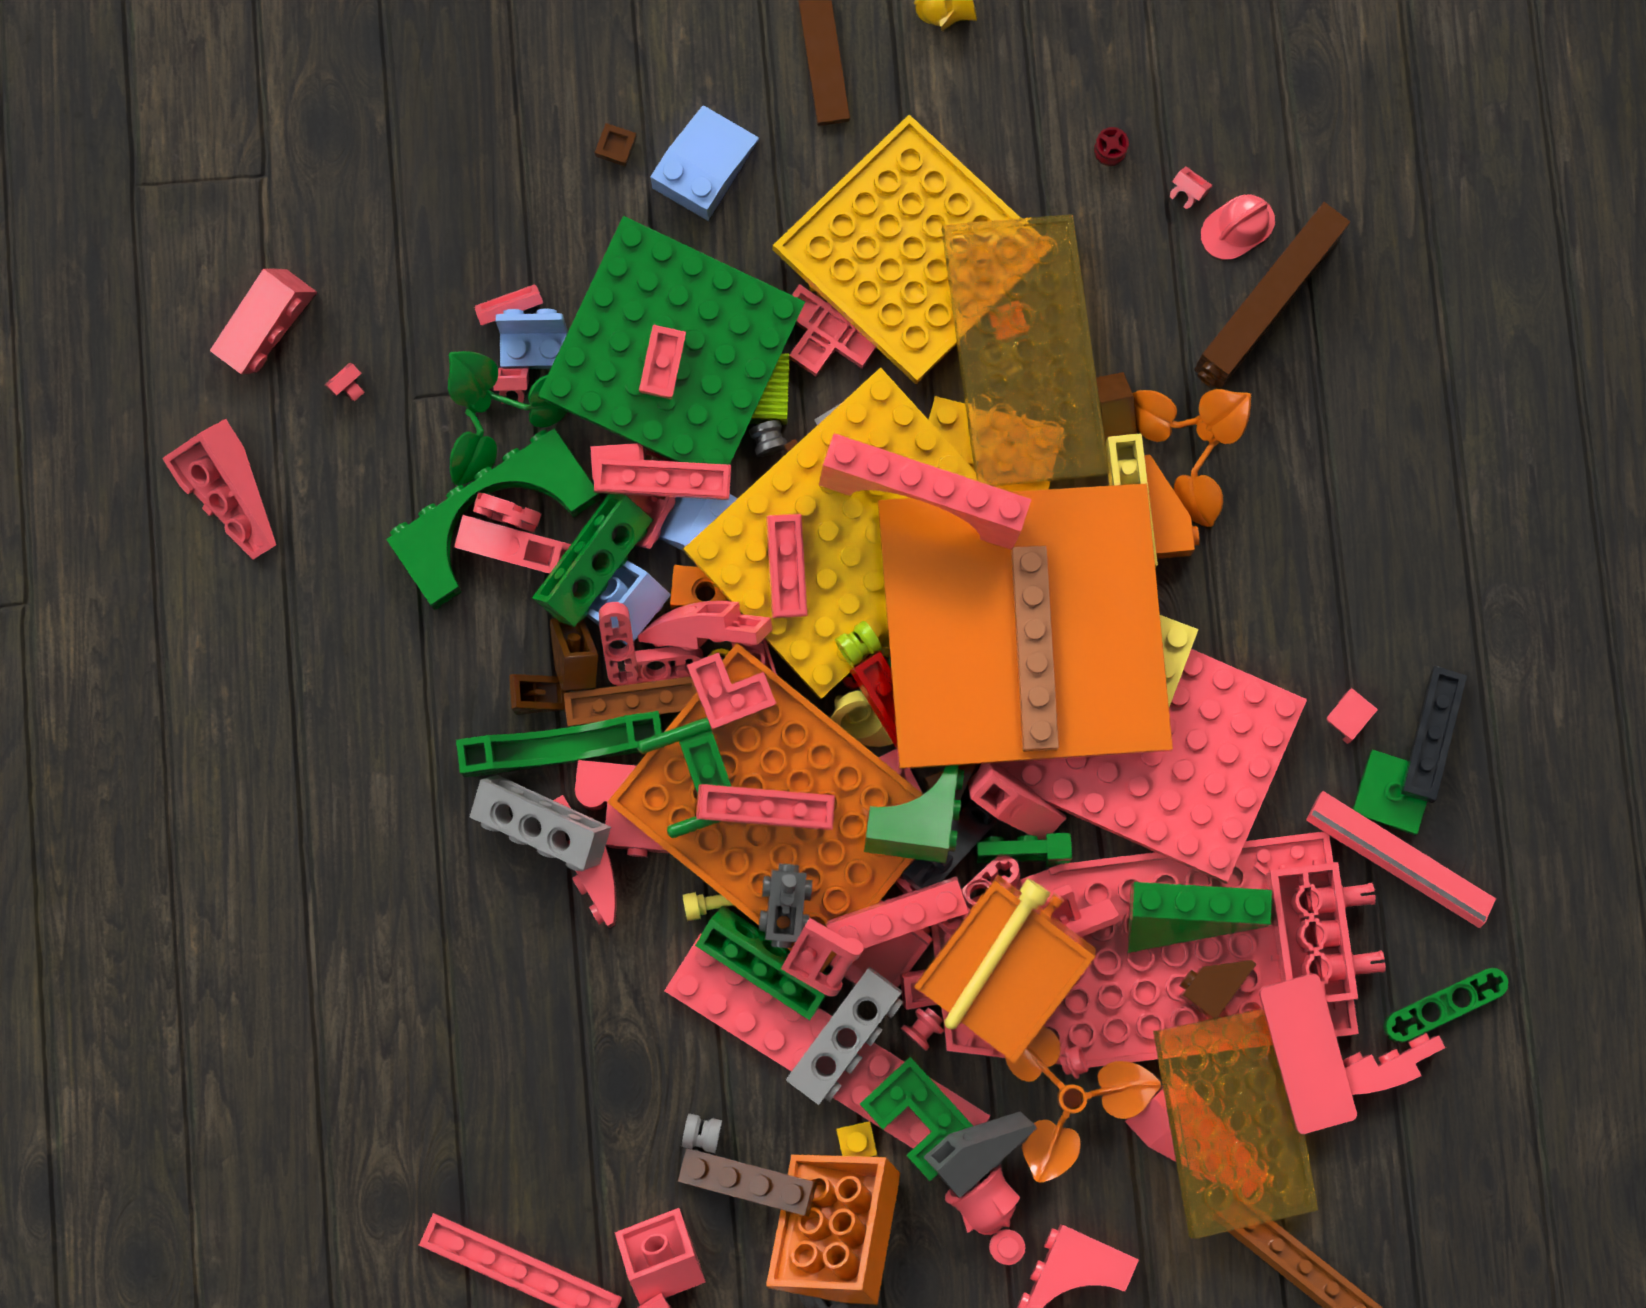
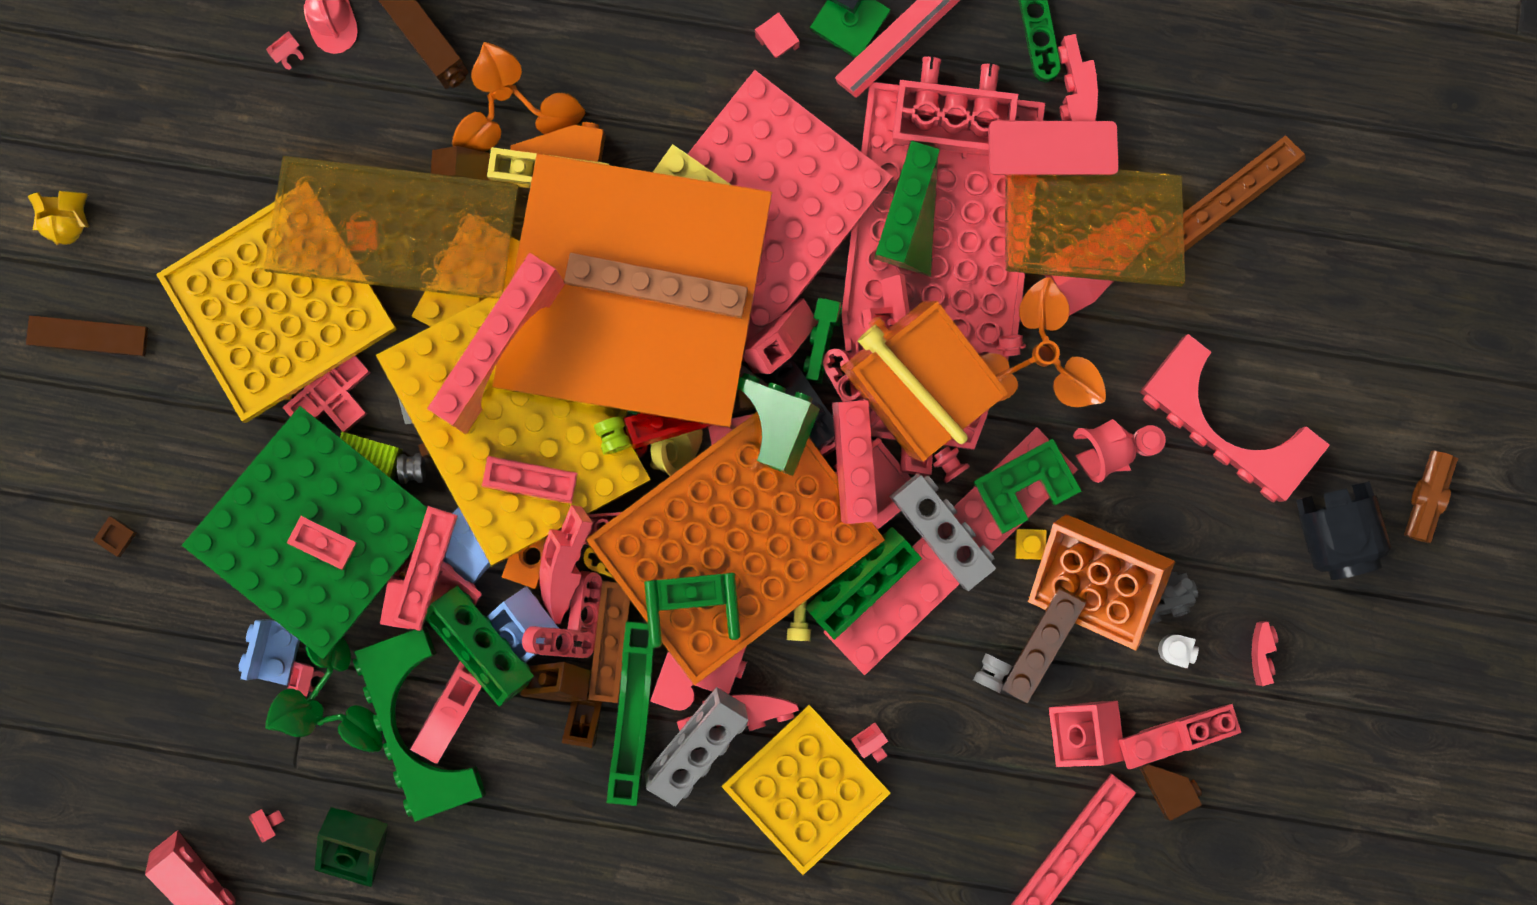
camera: 65 degrees left, 5 degrees up
coral plate [473,492,542,533] -> none
coral tile [474,285,543,326] -> none
light blue slope [651,105,759,221] -> none
coral plate [687,653,776,729] -> none
coral tile [696,784,835,830] -> none
dark grey brick [759,863,812,948] -> none
coral plate [781,918,864,997] -> none
dark grey slope [924,1111,1037,1198] -> none
dark red wheel [1094,127,1129,166] -> none
reddish brown slope [1179,960,1257,1021] -> none
none -> dark green slope [315,807,388,887]
none -> yellow plate [721,704,891,875]
none -> coral tile [851,723,888,763]

